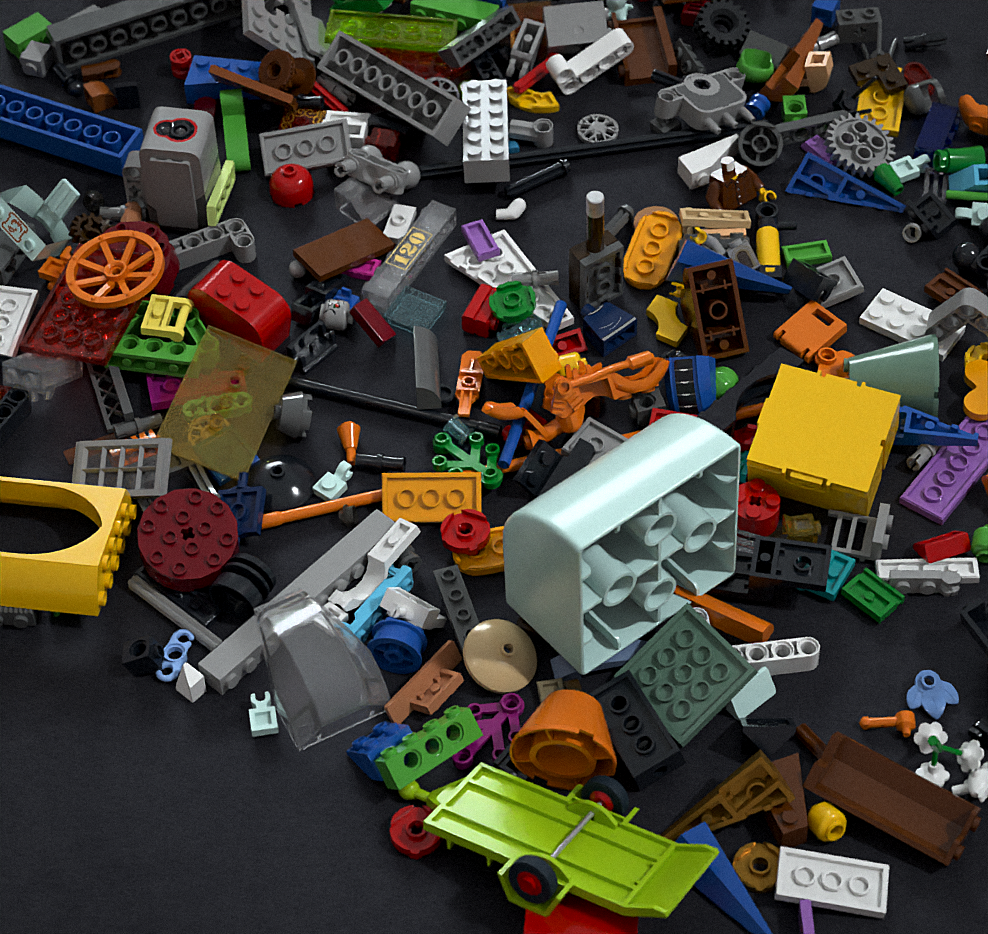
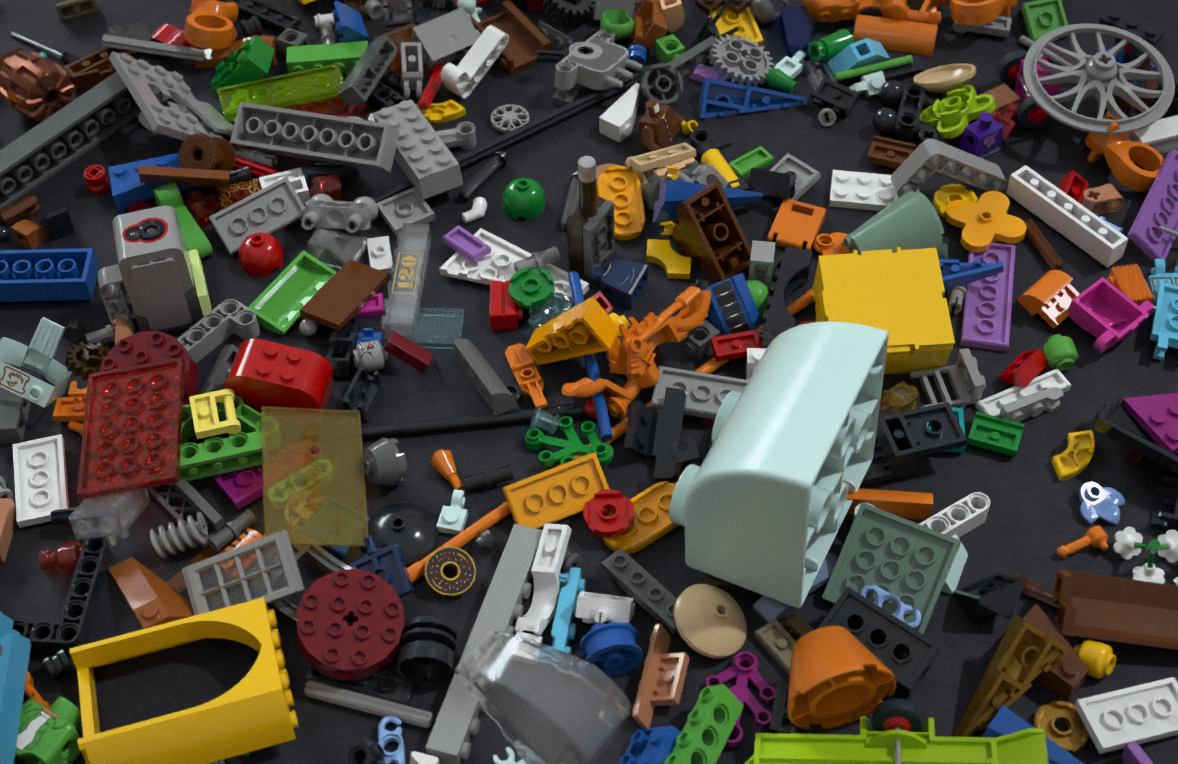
camera: 25 degrees left, 0 degrees up
orange wheel [66,230,165,309] -> none
none -> dark orange wedge [108,557,195,629]
none -> light grey piece [150,512,208,558]
none -> clear red piece [184,192,219,227]
none -> bright green slope [248,250,337,335]
none -> light grey plate [377,187,435,236]
none -> tile [424,546,476,598]
none -> green cylinder [503,178,546,220]
none -> light grey brick [749,240,775,293]
none -> light blue piece [859,585,922,629]
none -> yellow tile [1051,430,1095,481]

